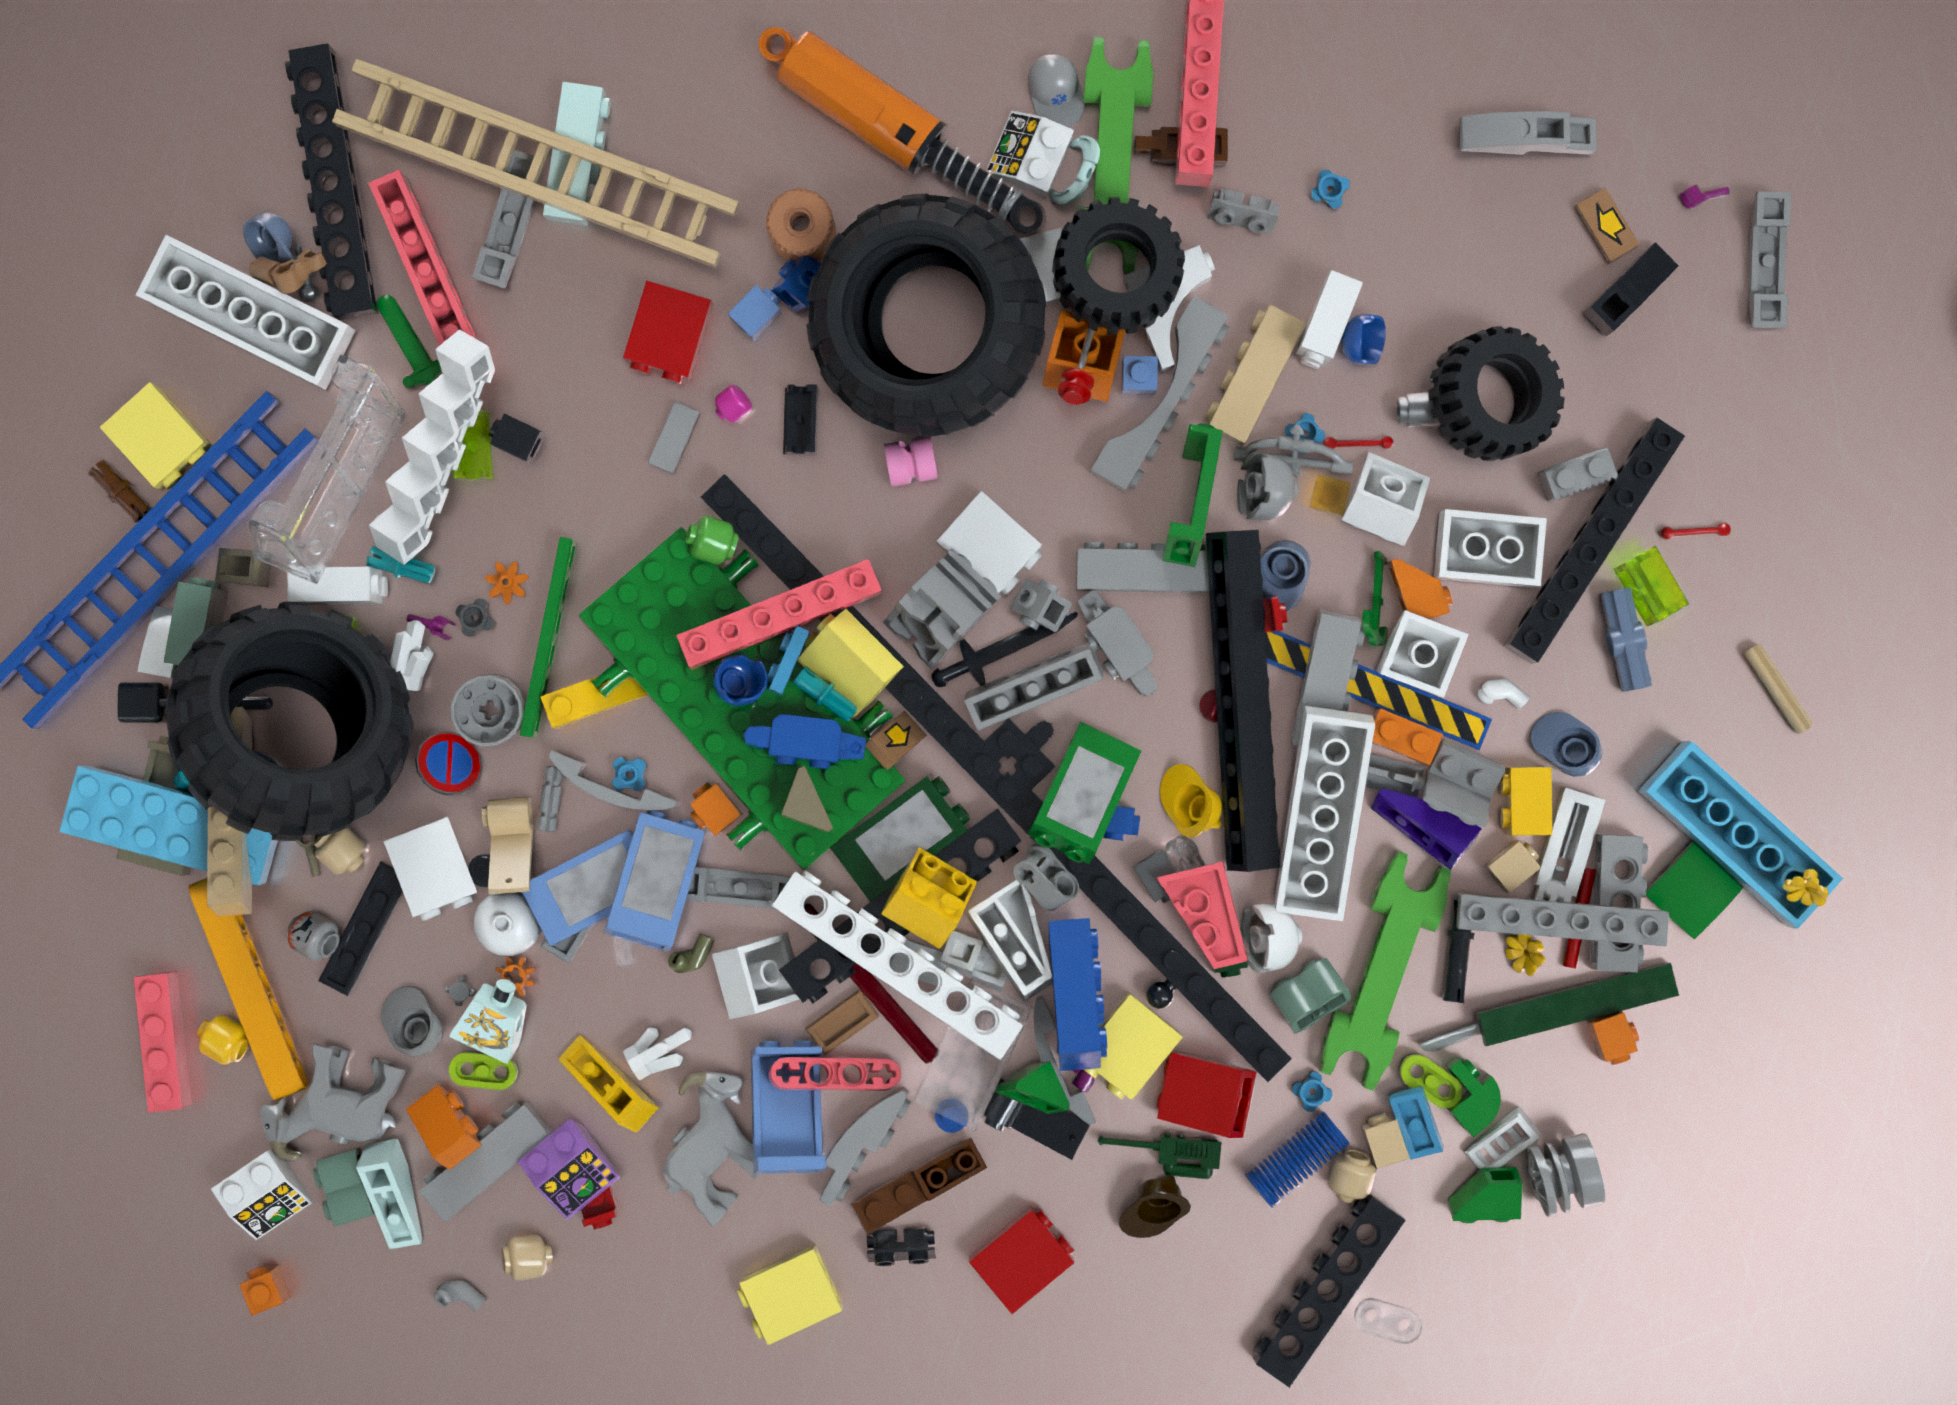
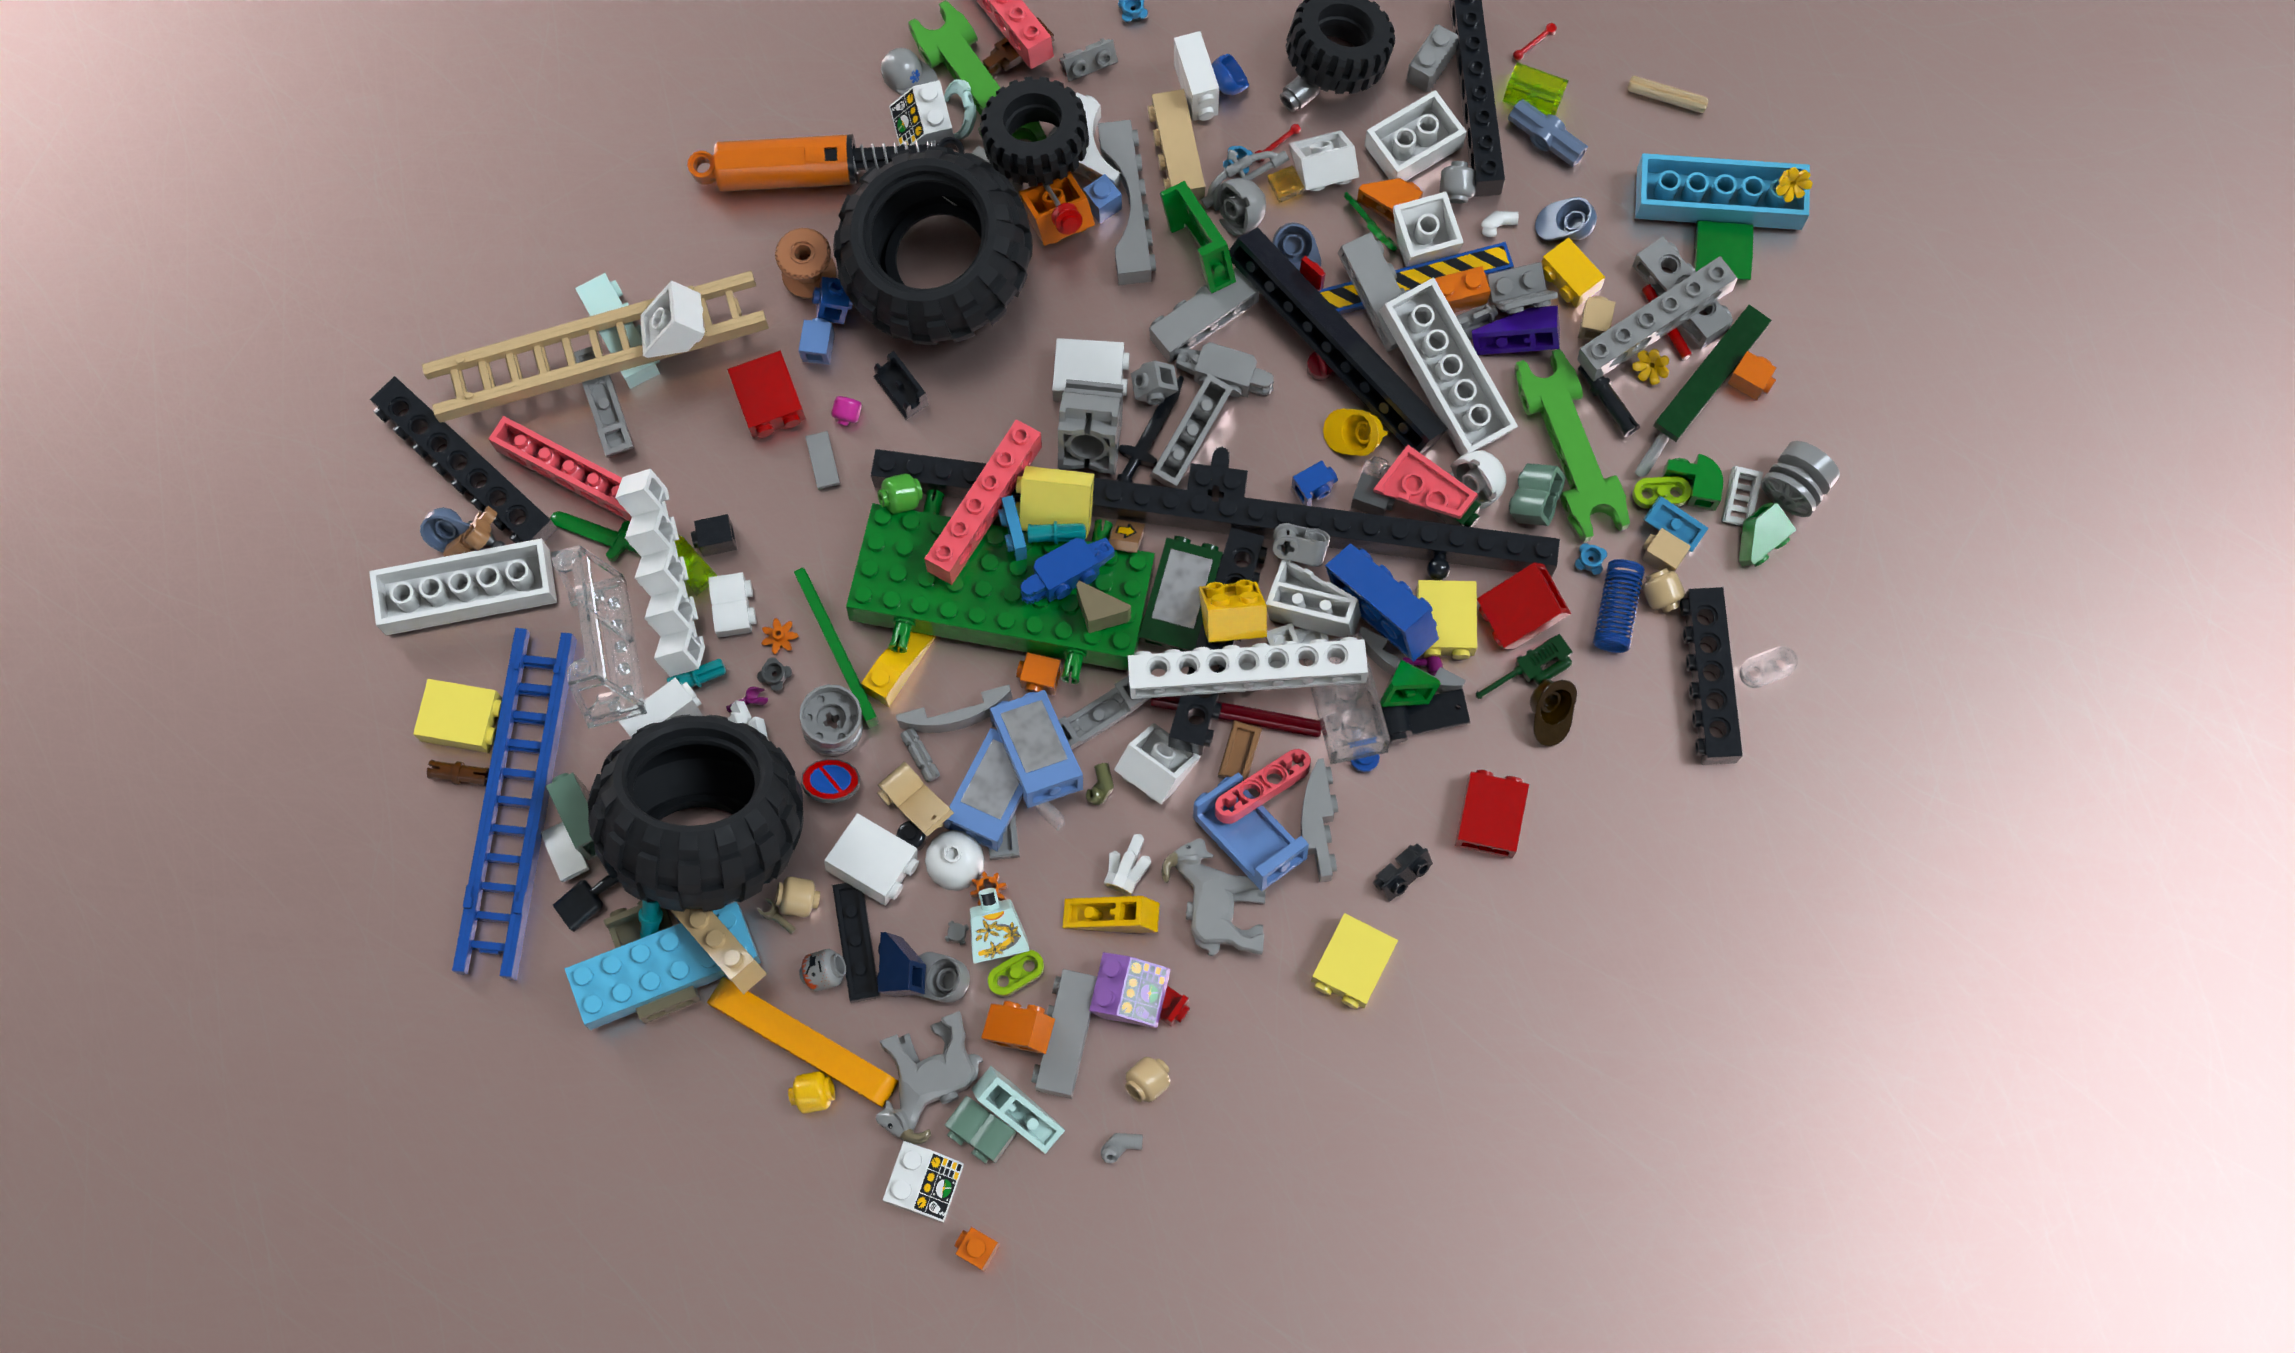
camera: 35 degrees left, 15 degrees down
coral brick [133,971,192,1113] -> none
dark tan slope [215,548,272,587] -> none
dark azure plate [612,757,646,791] -> none
blue hair [712,654,768,707] -> none
reddish brown slope [850,1138,987,1234] -> none
bright pink wheel [884,436,938,487] -> none
panel [1028,722,1142,864] -> none
white hinge [1532,787,1606,902] -> none
none -> white slope [640,280,705,358]
none -> white brick [708,572,757,638]
none -> dark blue slope [877,932,926,997]
none -> light grey head [1440,161,1476,204]

